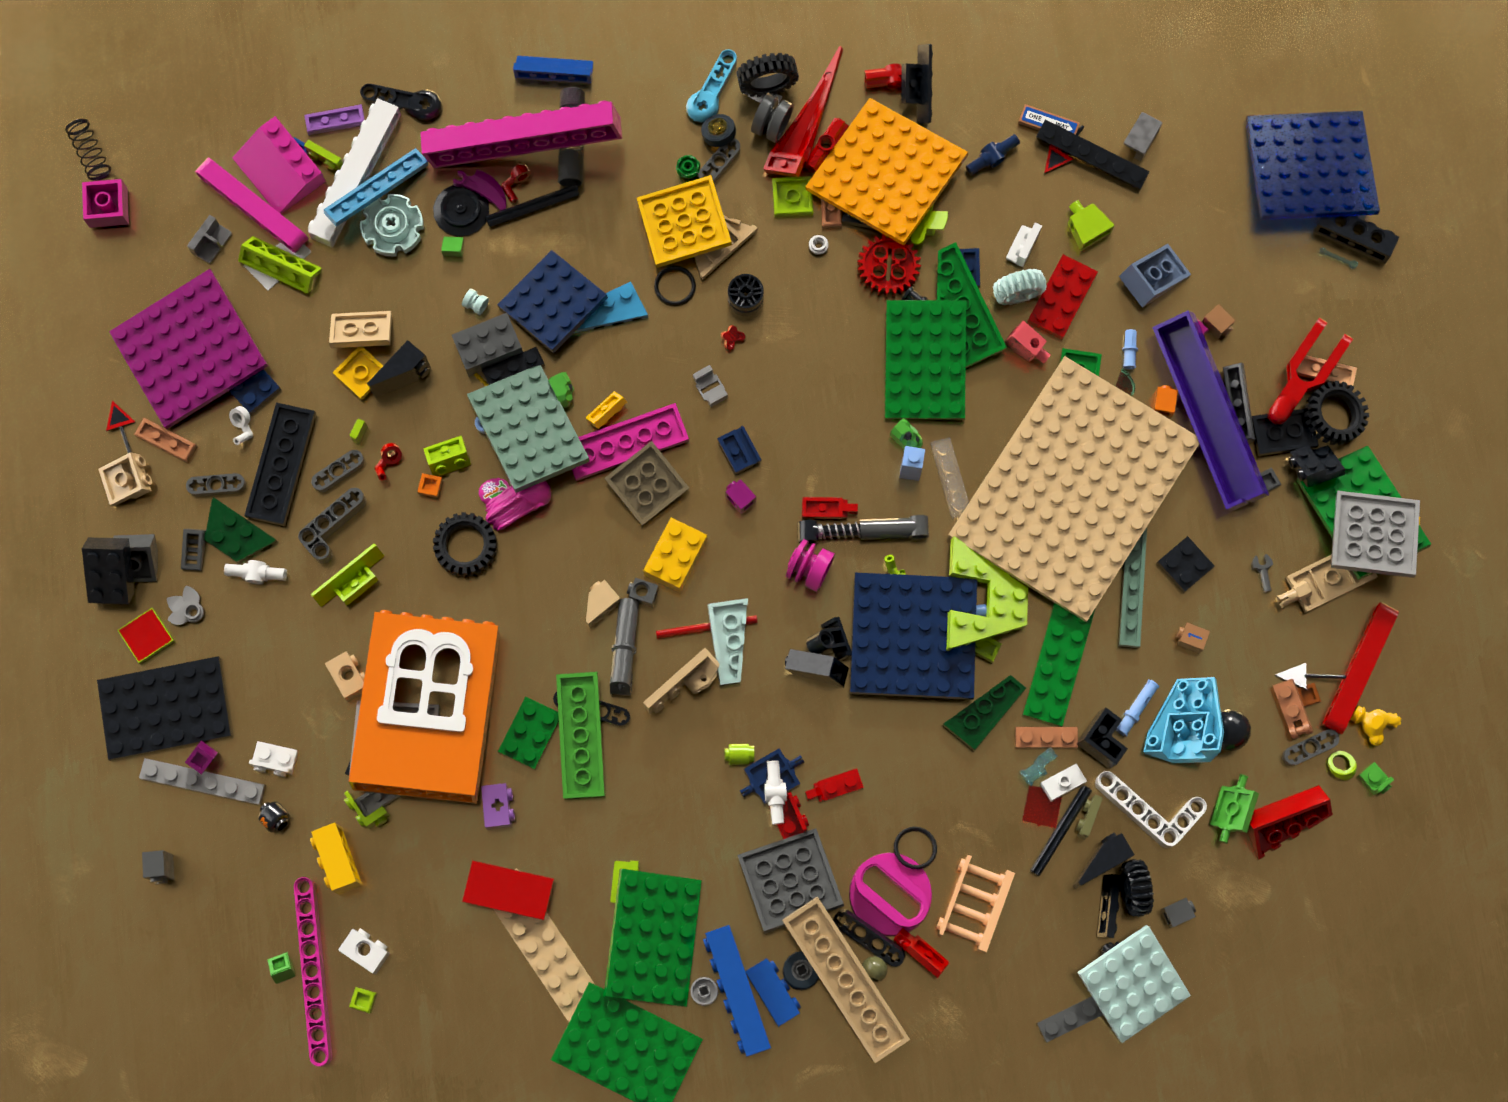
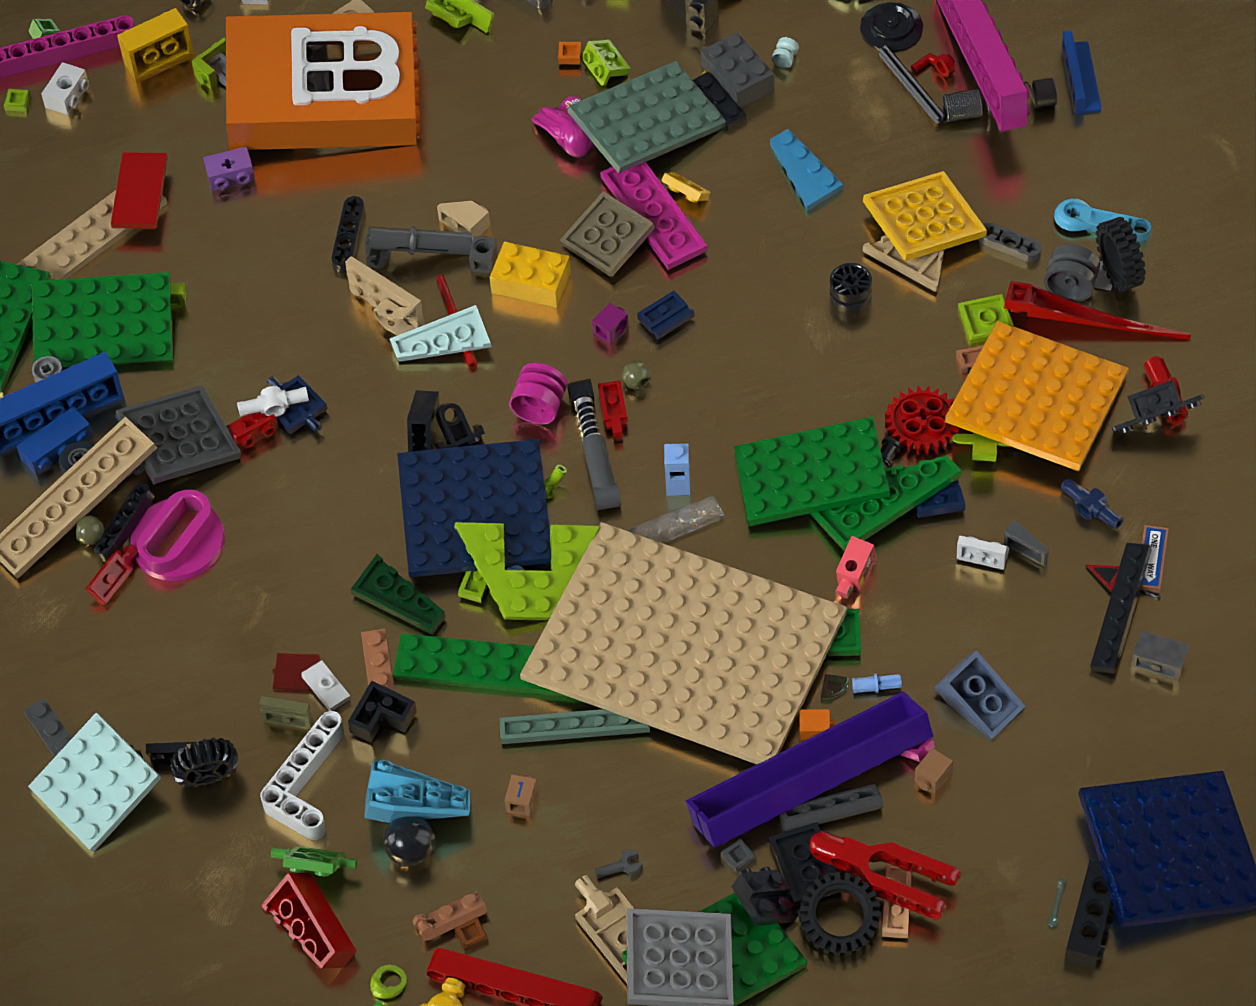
camera: 85 degrees right, 20 degrees down
red plate [374,443,402,481] -> none
black tyre [433,512,497,577] -> none
bright green slope [441,237,464,257] -> none
magenta piece [453,169,506,211] -> none
dark blue plate [497,250,608,353] -> none
green plate [498,696,559,770] -> none
bright green rock [548,372,574,408] -> none
bright green plate [556,672,605,799] -> none
black tyre [654,266,696,305] -> none
green plate [676,155,700,179] -> none
light grey piece [693,365,728,407] -> none
black wheel [701,114,736,147] -> none
red piece [721,325,746,350] -> none
lime brick [724,744,754,765] -> none
red piece [804,118,849,174] -> none
red hinge [805,768,864,802] -> none
white plate [809,235,828,255] -> none
bright green rock [890,418,923,449] -> none
black tyre [894,826,937,869] -> none
light nougat fence [936,855,1015,953] -> none
light aqua gear [993,269,1047,305] -> none
clear light blue connector [1020,747,1058,786] -> none
red plate [1027,254,1098,340] -> none
black axle [1030,785,1092,876] -> none
lime torso [1068,200,1115,251] -> none
black slope [1073,832,1135,889] -> none
light blue pin [1116,679,1159,737] -> none
black plate [1157,536,1215,593] -> none
dark grey brick [1161,898,1196,928] -> none
piece [1275,663,1346,690] -> none
dark grey beam [1282,729,1339,766] -> none
none -> olive piece [622,361,651,390]
none -> dark grey slope [1003,520,1049,566]

